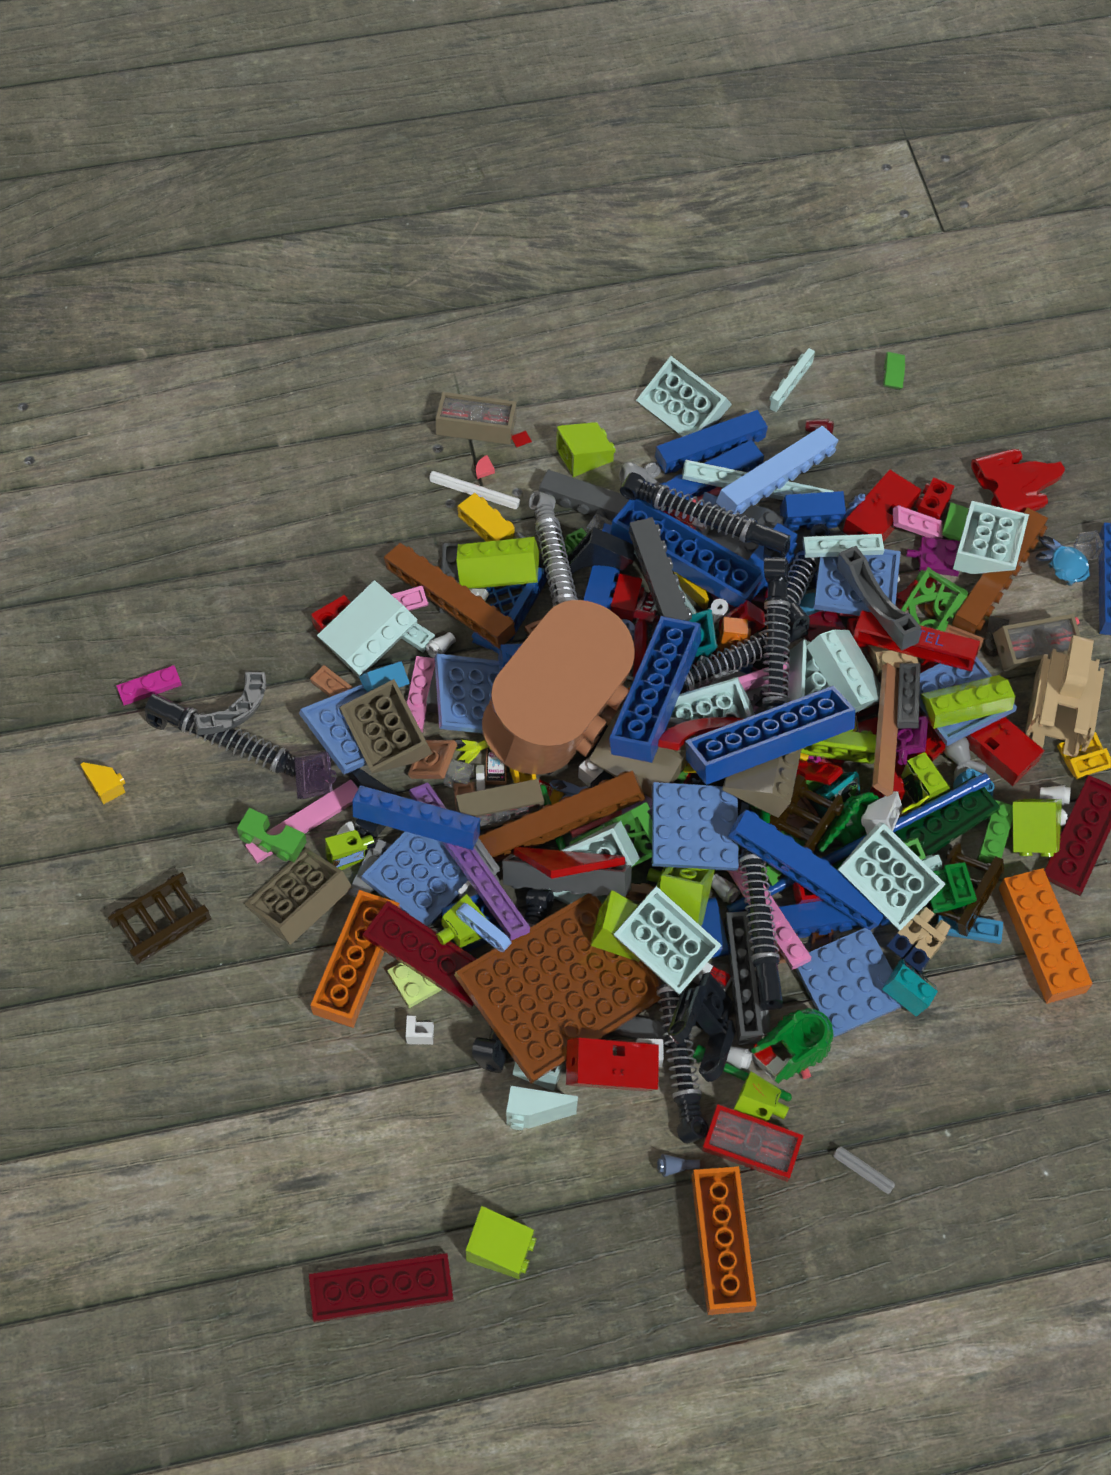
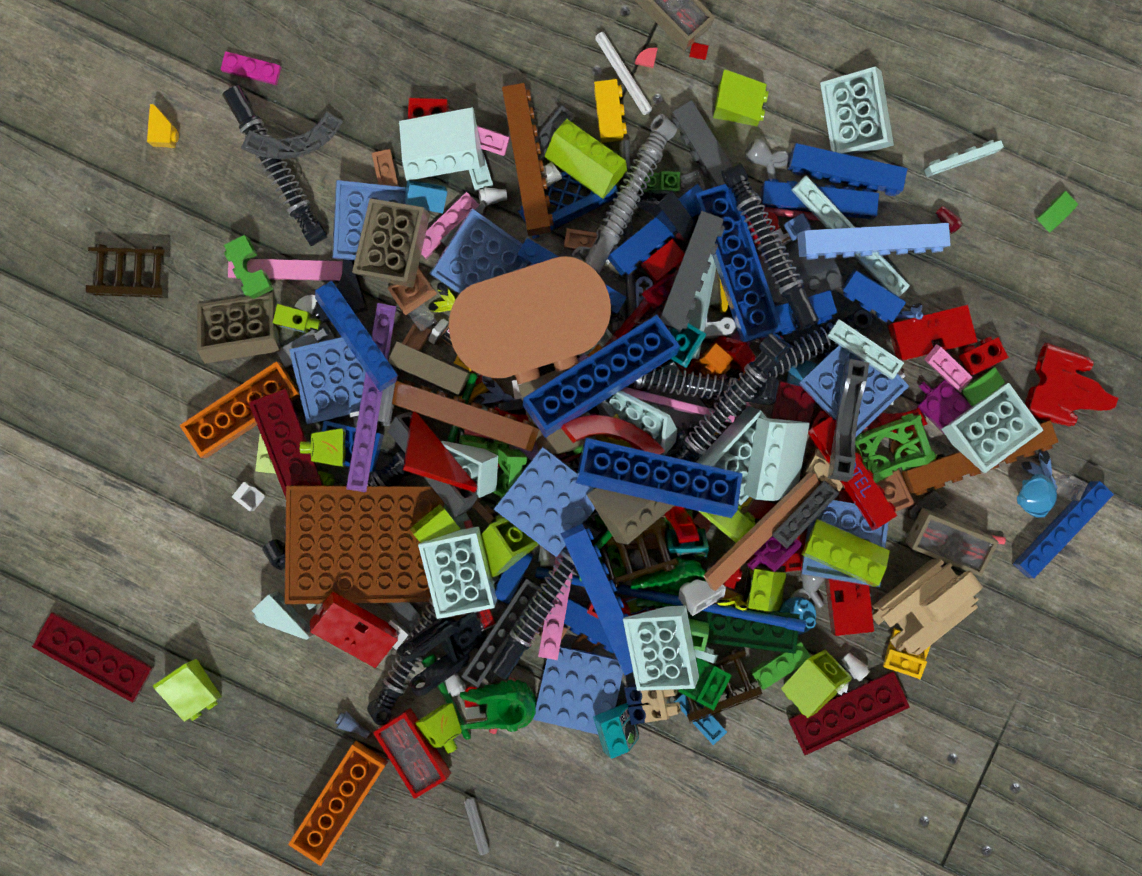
camera: 45 degrees right, 25 degrees up
clear purple plate [295,751,337,799] -> none
light blue beam [456,903,511,952] -> none
orange brick [998,868,1093,1004] -> none

